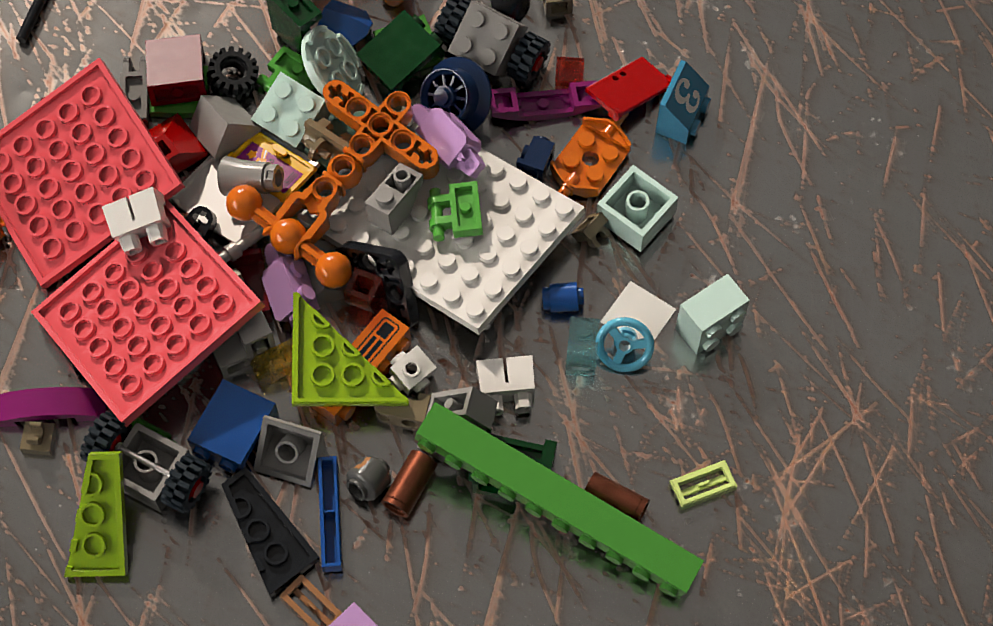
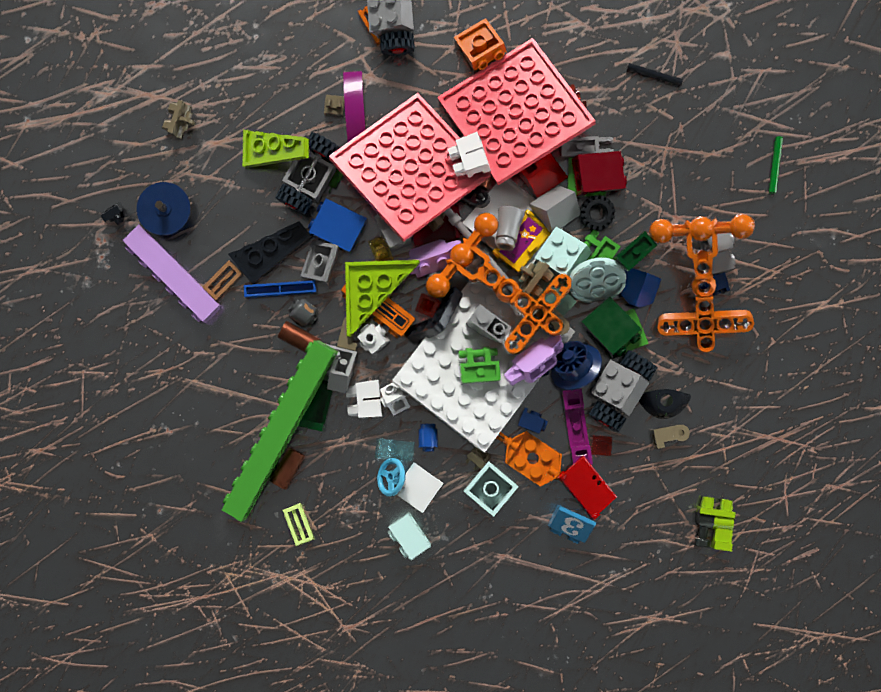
camera: 90 degrees right, 20 degrees up
none -> white brick [380,383,410,416]

